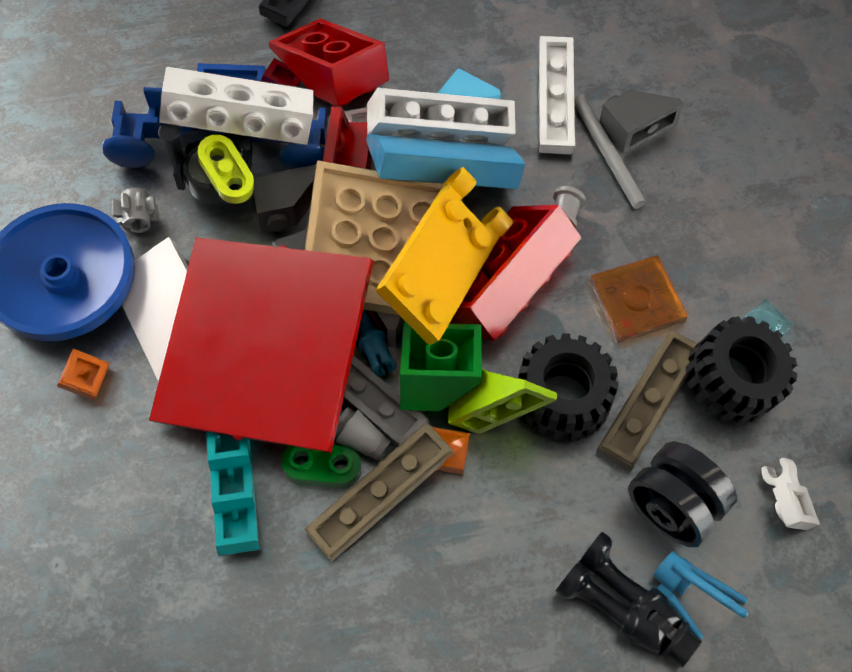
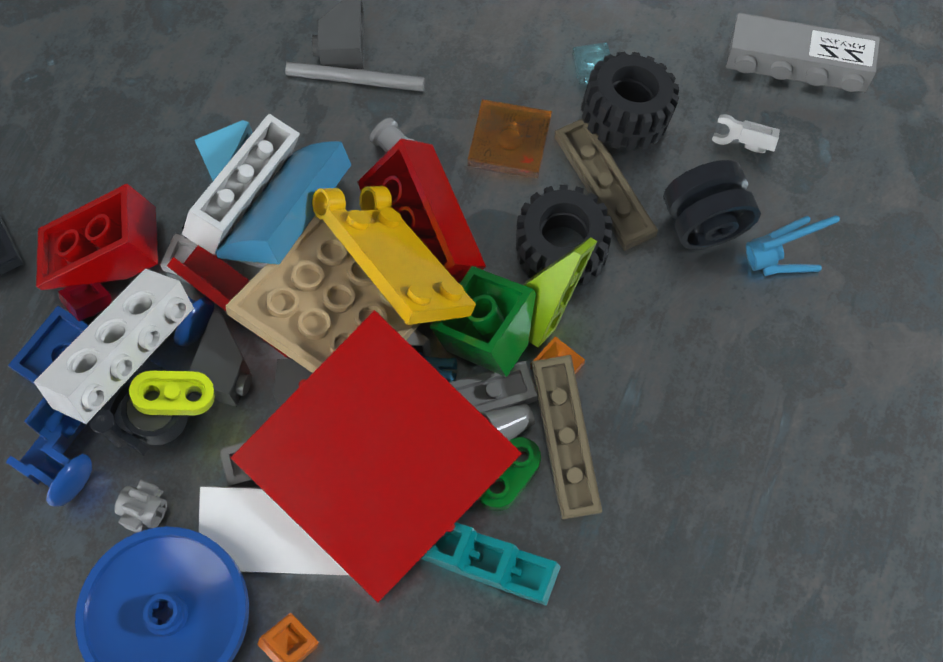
camera: 55 degrees left, 5 degrees up
white plate [539,36,575,154] -> none
black piece [555,532,702,668] -> none

